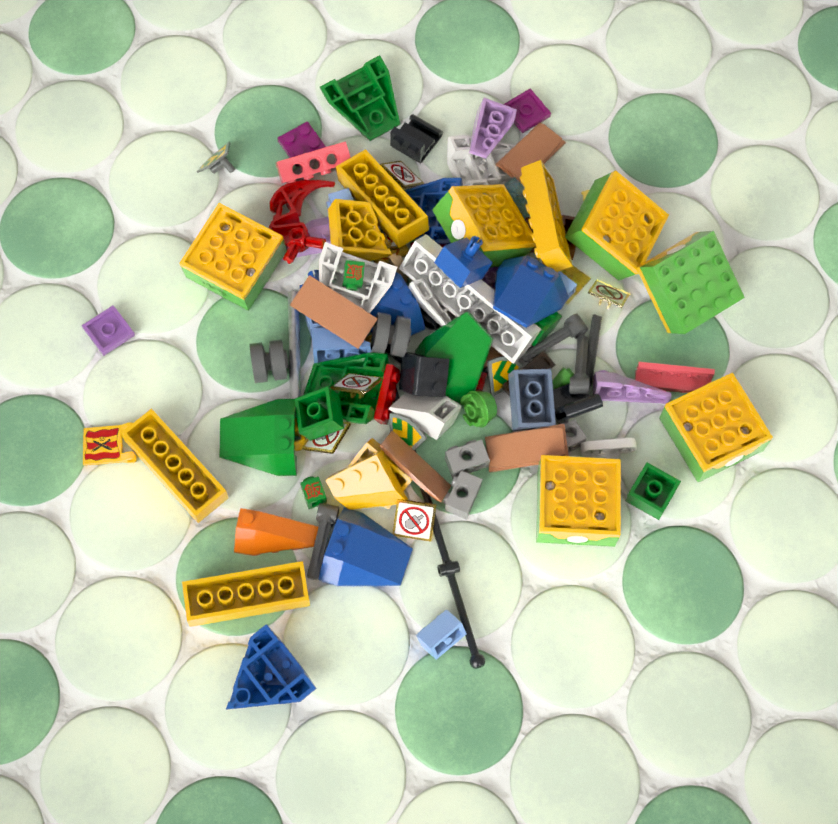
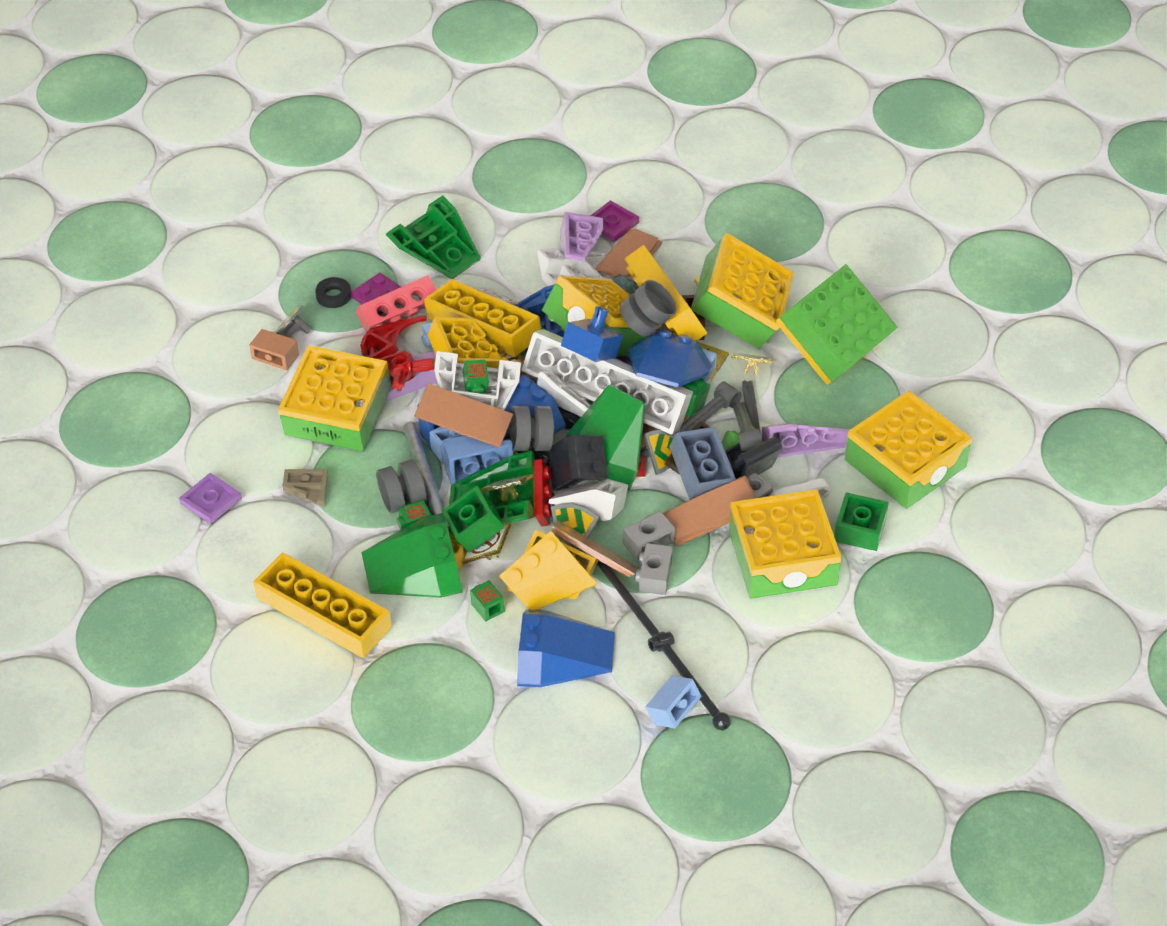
camera: 10 degrees left, 20 degrees down
flag [83,422,137,466] -> none
yellow brick [182,561,310,627] -> none
blue wedge [226,624,317,710] -> none
orange wedge [234,508,318,556] -> none
dark grey axle [307,503,339,580] -> none
black piece [390,114,443,164] -> none
piece [392,499,436,542] -> none
bright green cone [460,391,497,428] -> none
coral fence [635,362,715,393] -> none
none -> nougat brick [249,329,299,370]
none -> dark tan wing [282,469,329,507]
none -> black tyre [315,277,351,308]
none -> green brick [397,500,431,530]
none -> dark grey wheel [620,280,677,337]

